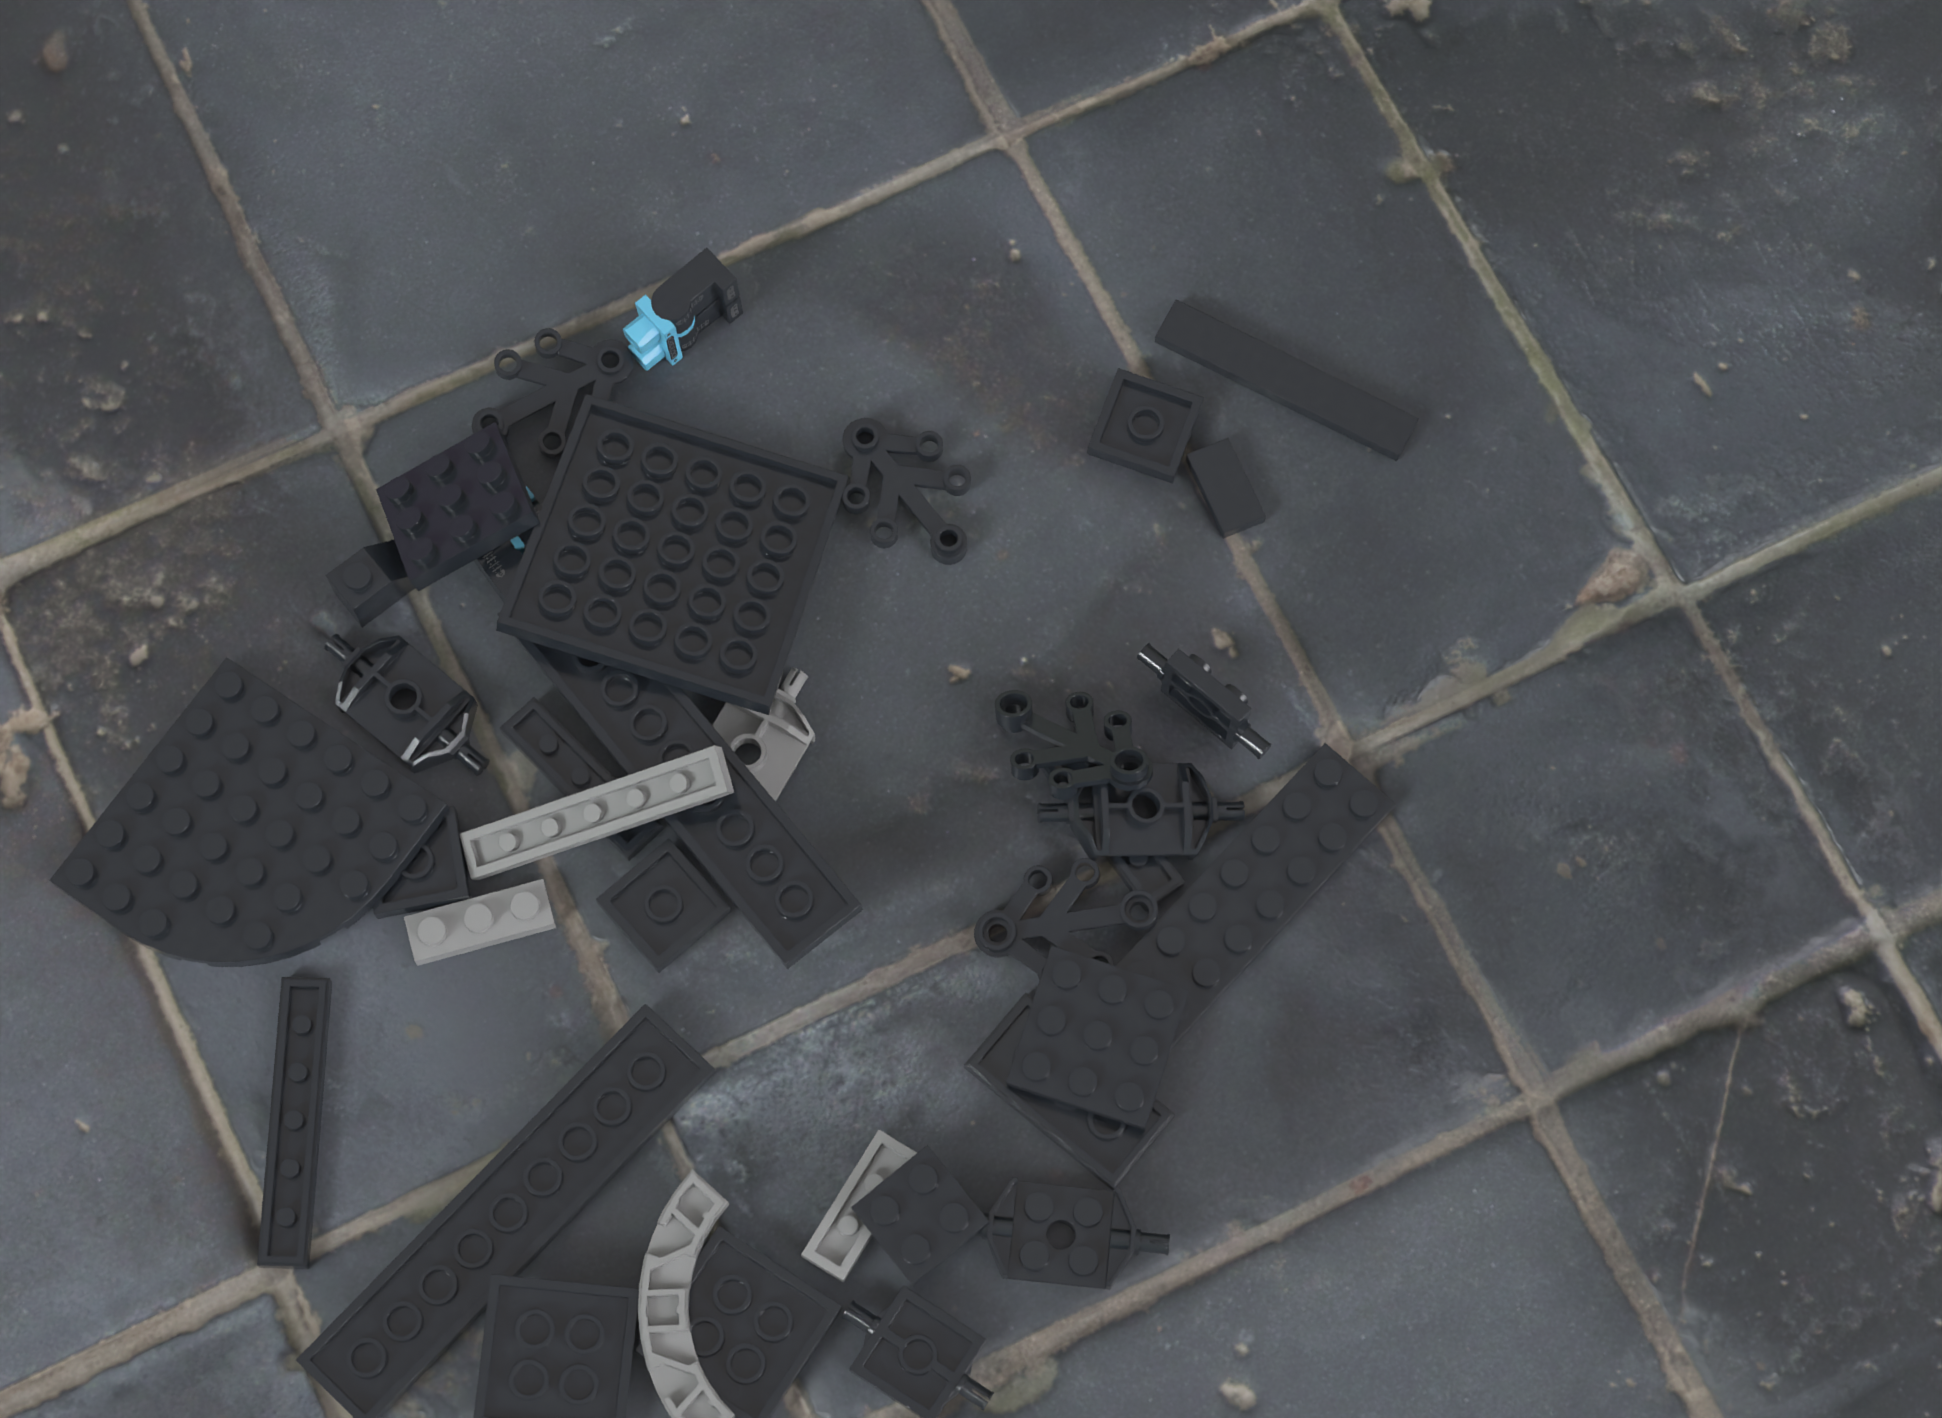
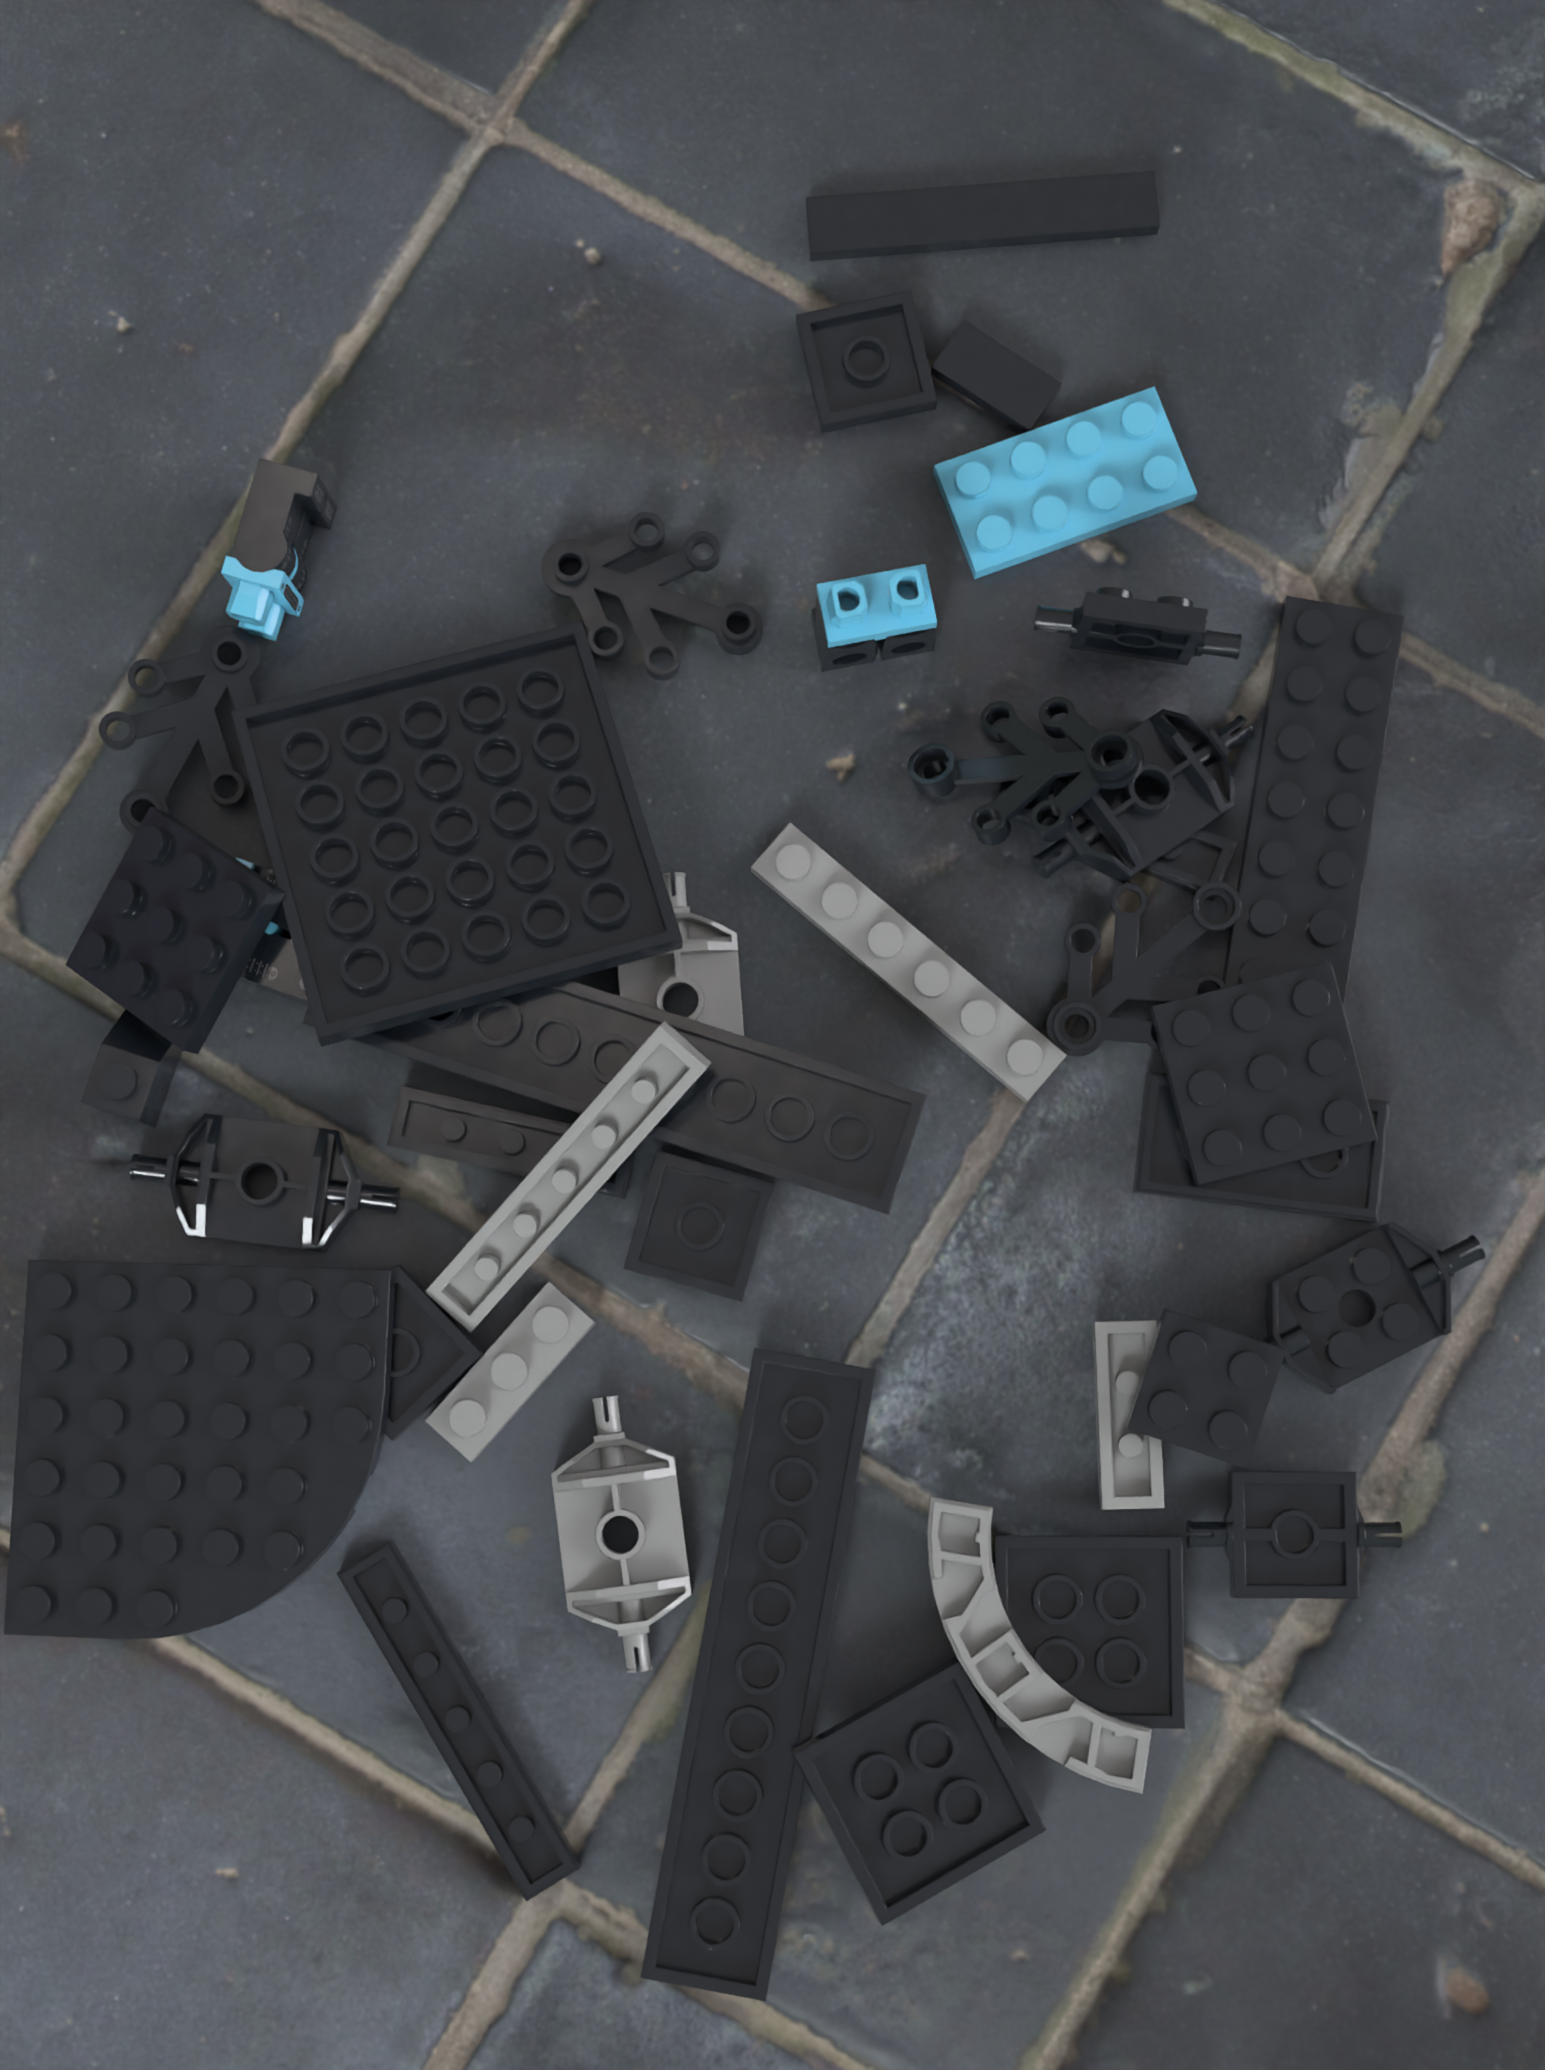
camera: 30 degrees left, 10 degrees up
none -> light grey plate [551,1395,693,1673]
none -> light grey plate [751,823,1067,1103]
none -> medium azure hips [811,564,937,672]
none -> medium azure plate [933,386,1197,580]

